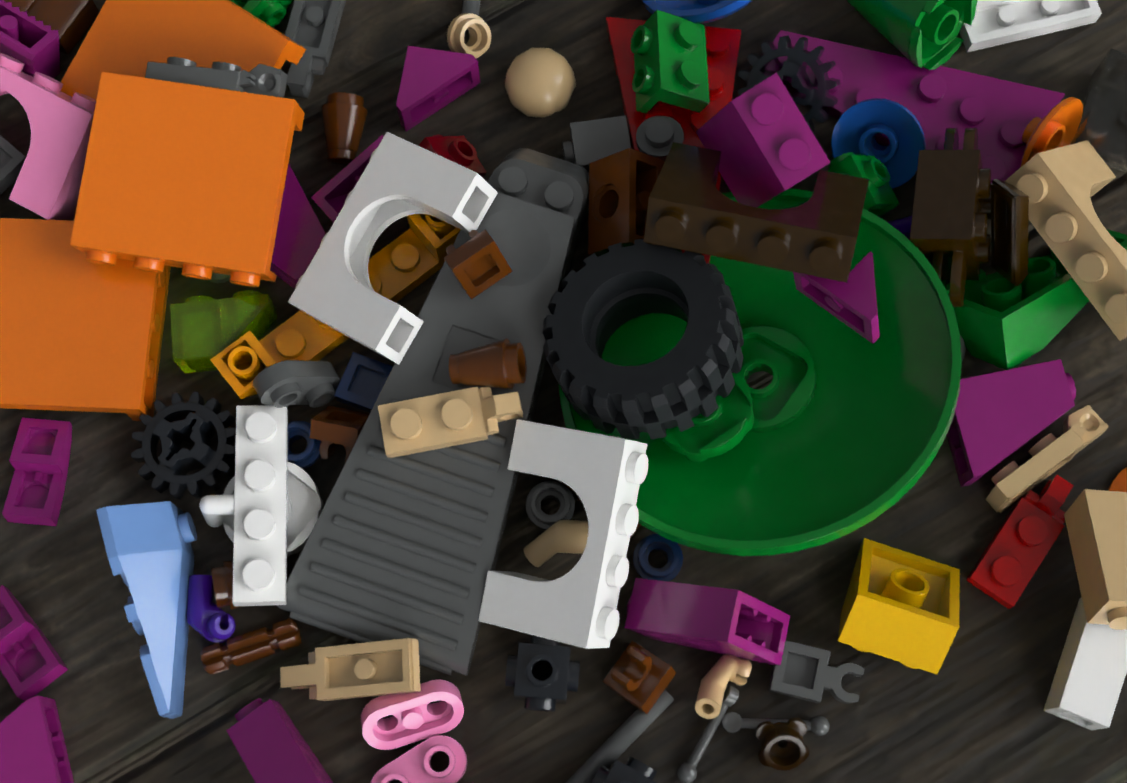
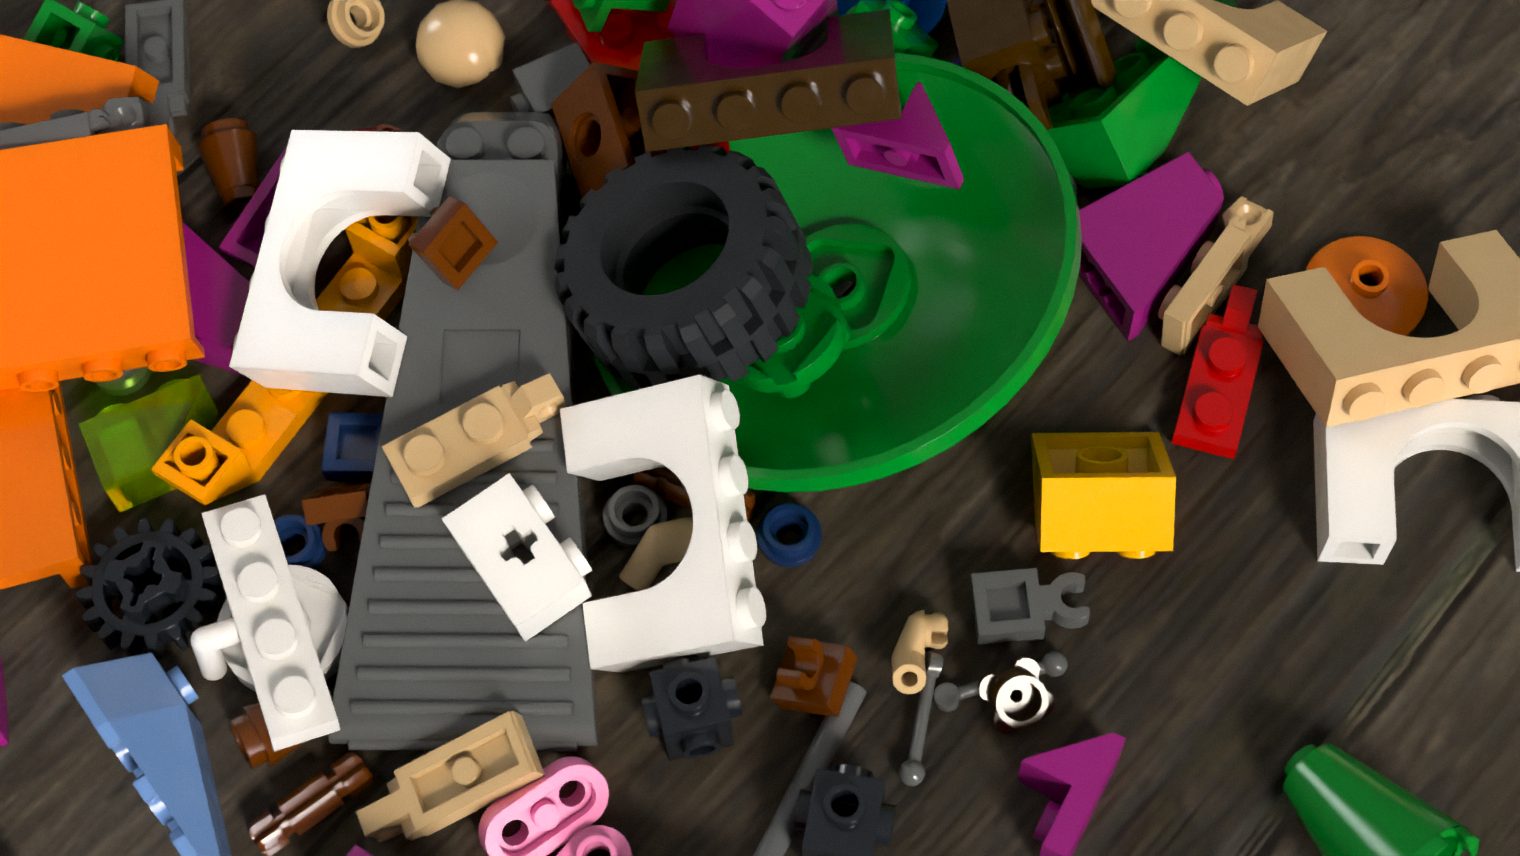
camera: 15 degrees left, 10 degrees down
dark purple arm [186,575,236,643] -> none
dark grey plate [253,360,341,408] -> none
magenta slope [396,46,480,132] -> none
reddish brown cone [449,339,527,389] -> none
magenta slope [624,578,790,666] -> none
dark grey plate [636,116,684,162] -> none
none -> white brick [442,473,592,642]

